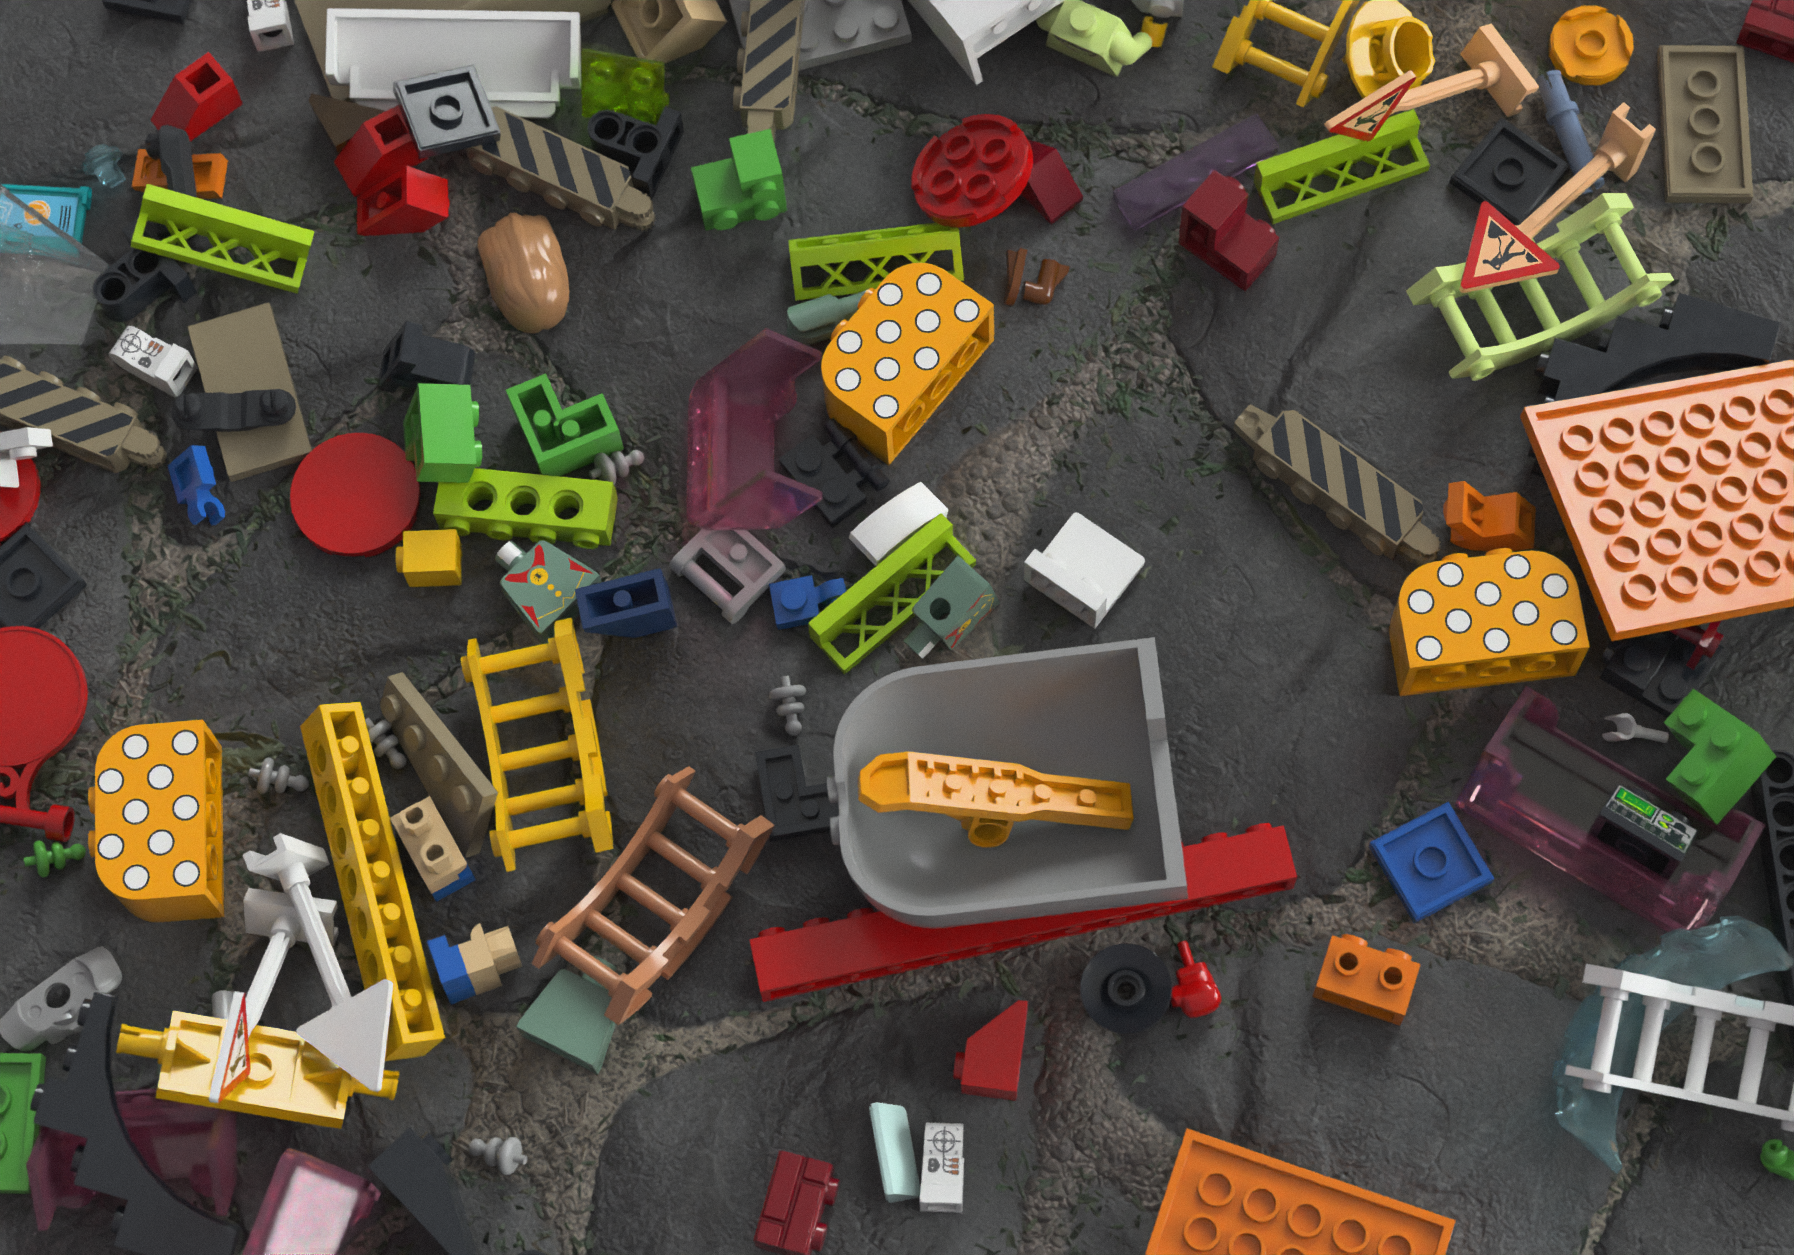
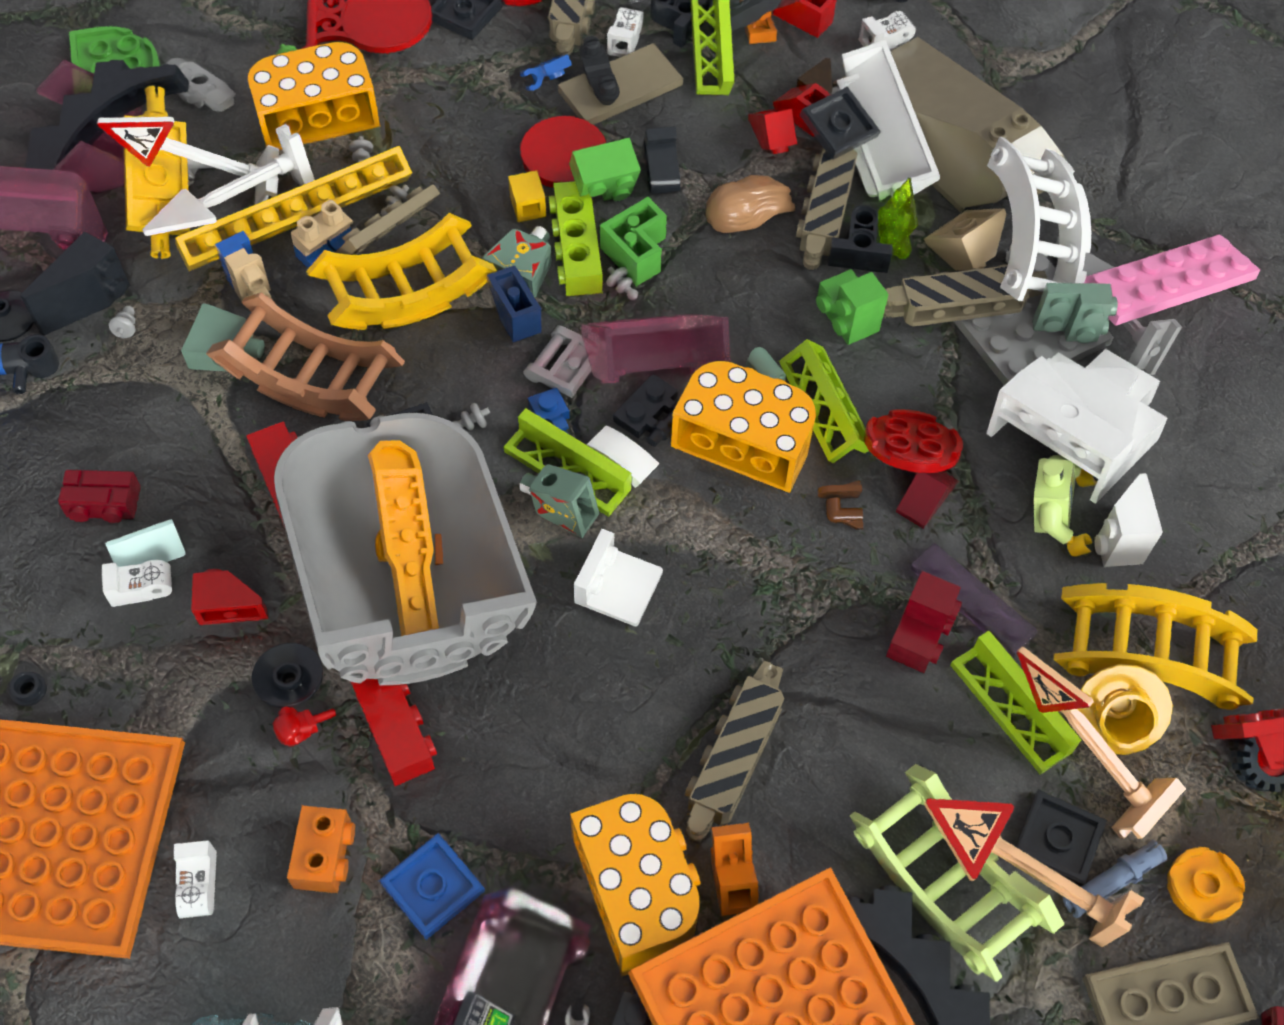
camera: 70 degrees right, 10 degrees down
none -> white leg [174,841,217,918]

